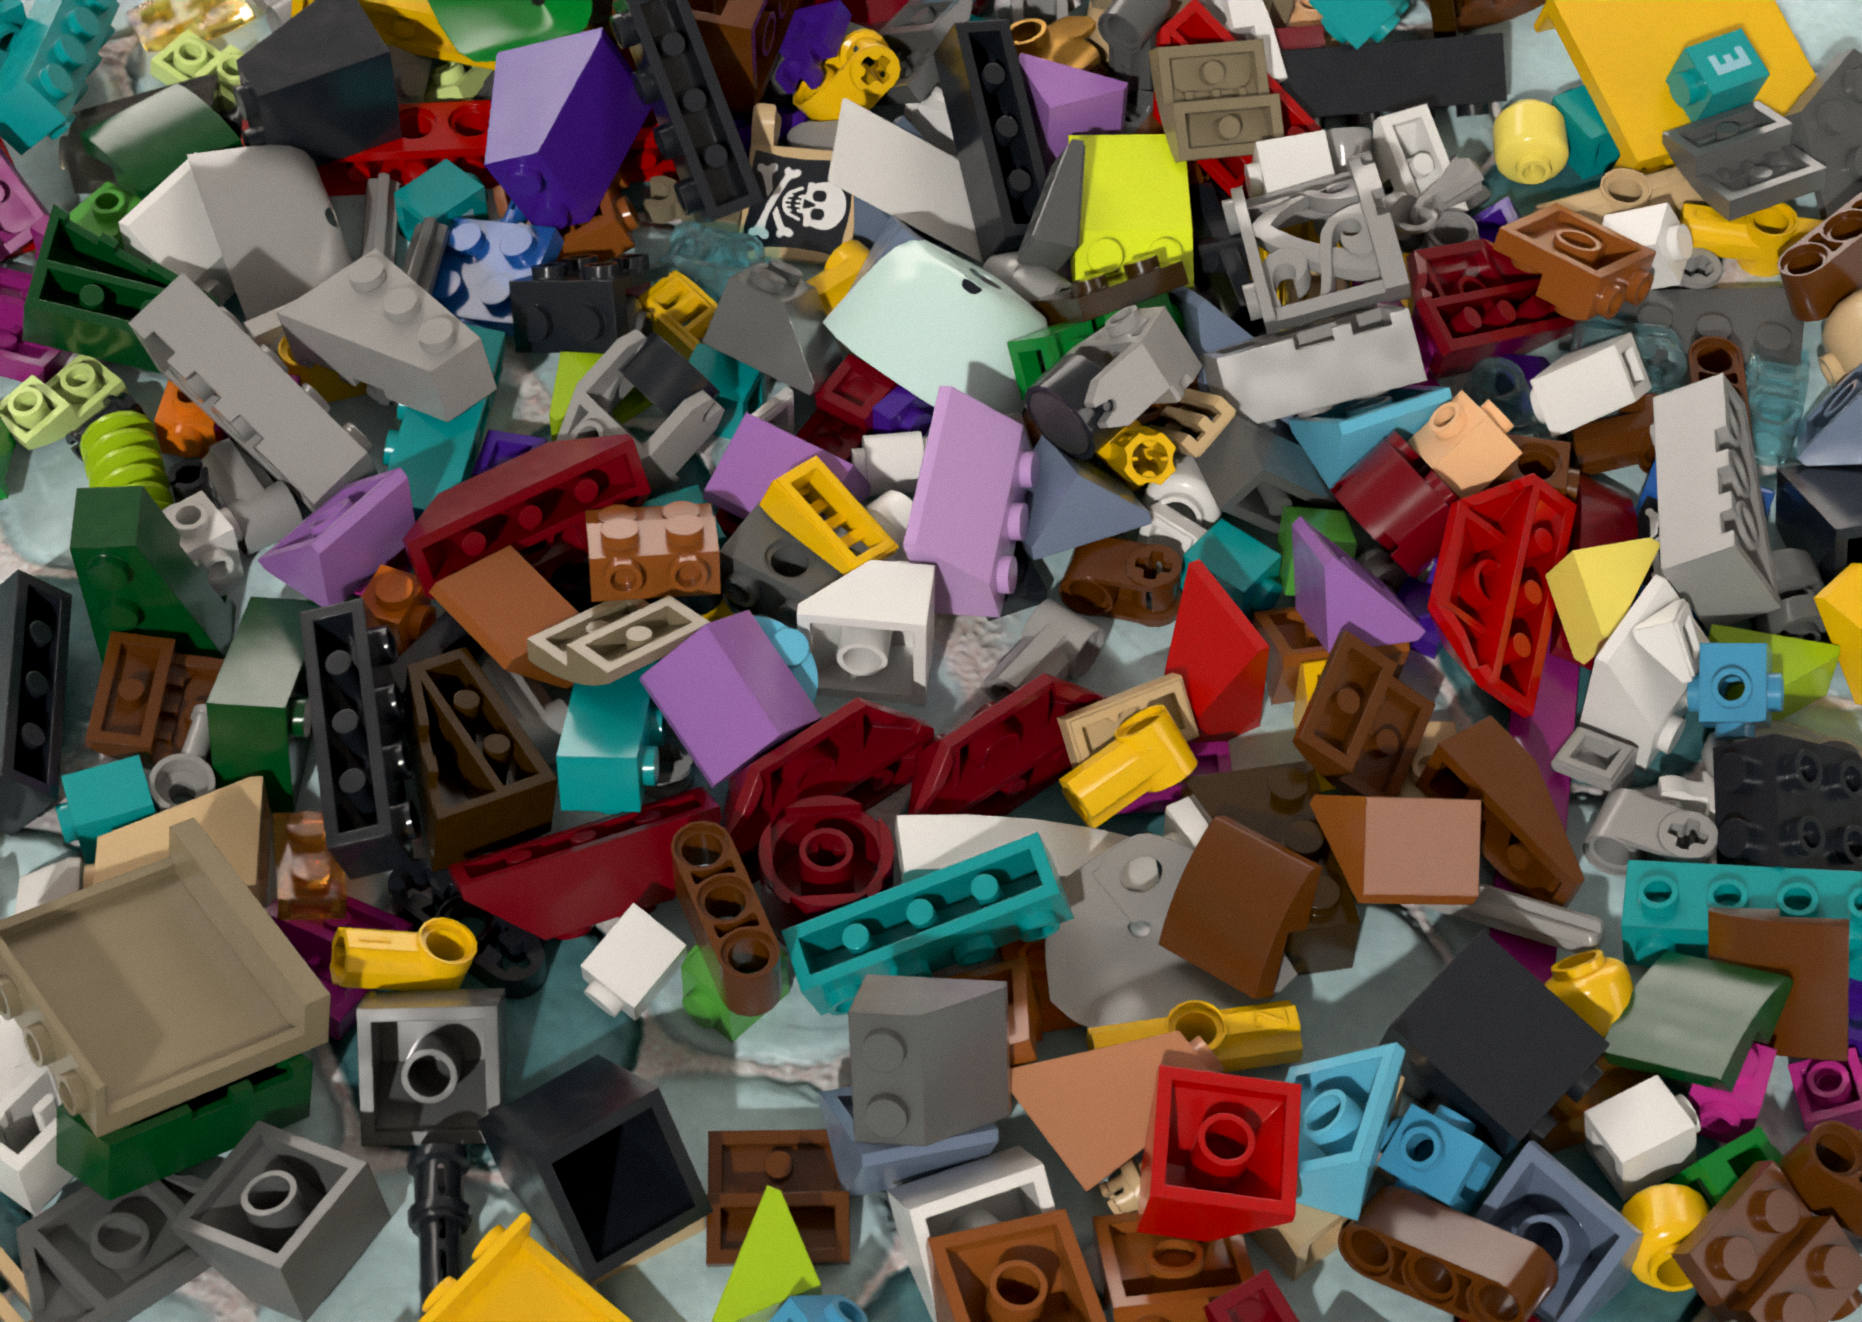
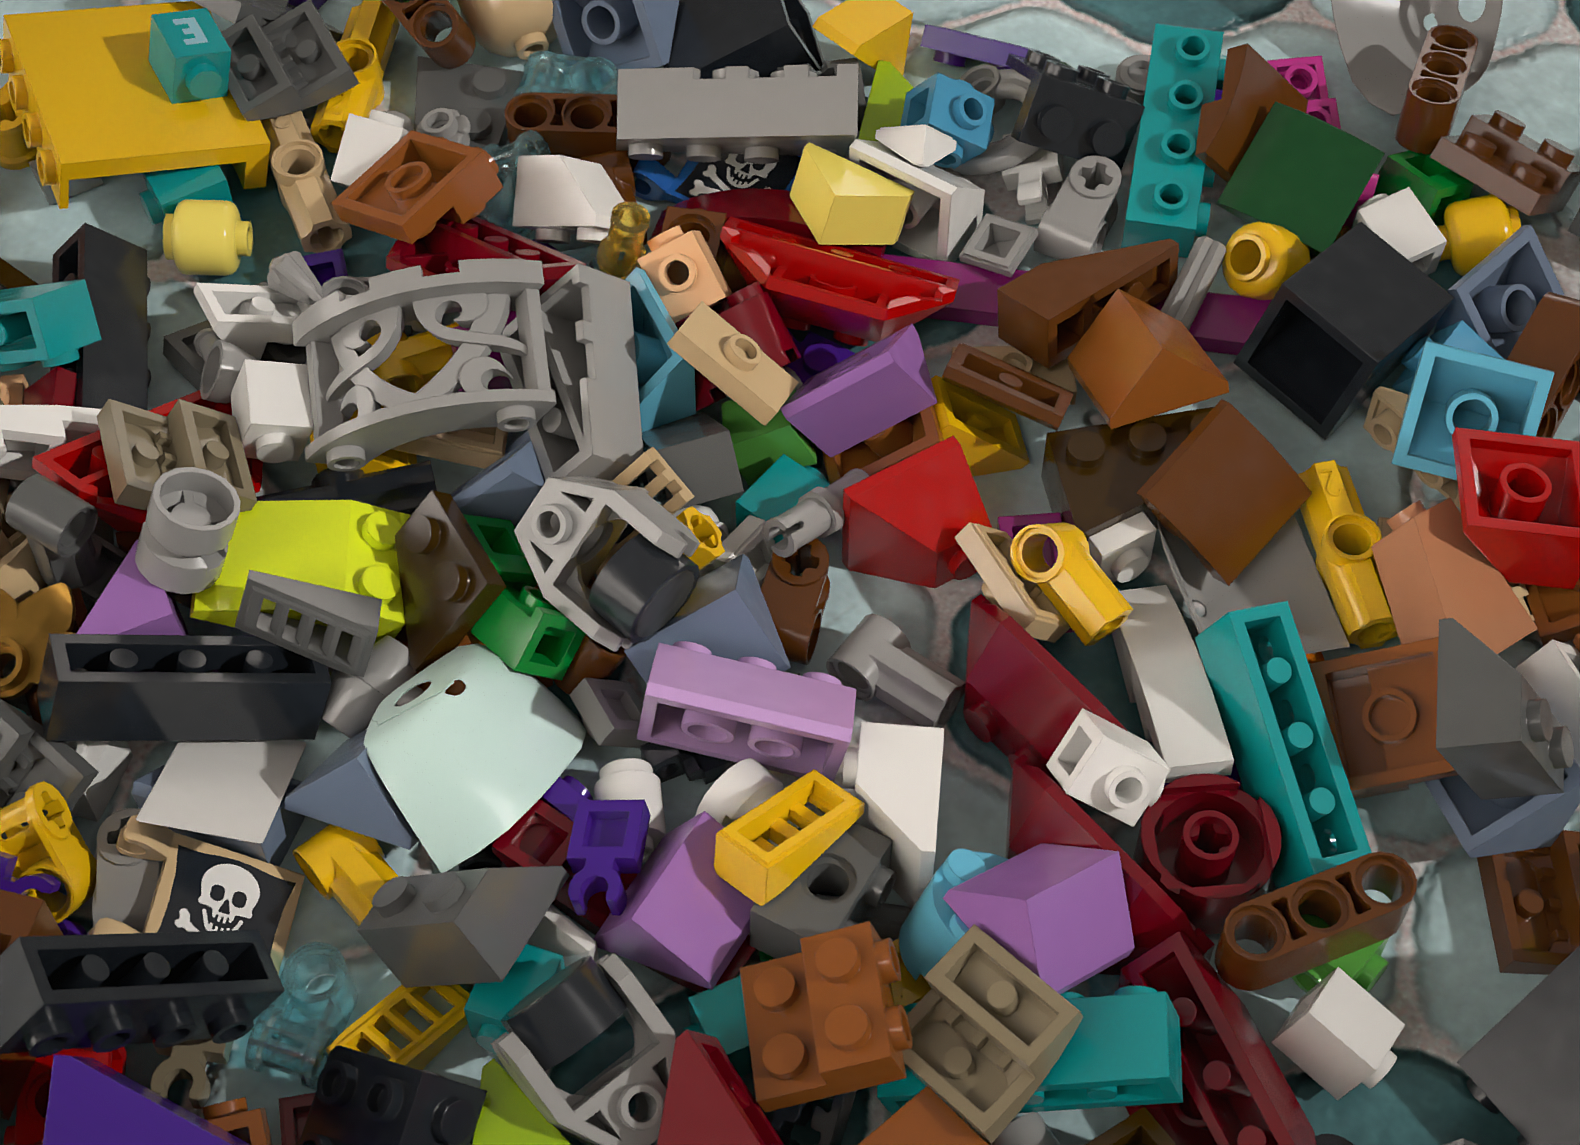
camera: 90 degrees left, 5 degrees up
none -> light grey wheel [135,467,241,594]
none -> light grey plate [416,108,471,146]
none -> dark purple plate [566,800,651,915]
none -> clear yellow pin [597,202,650,280]
none -> tan plate [667,301,799,426]
none -> light grey pin [763,468,869,558]
none -> white brick [1046,708,1171,827]

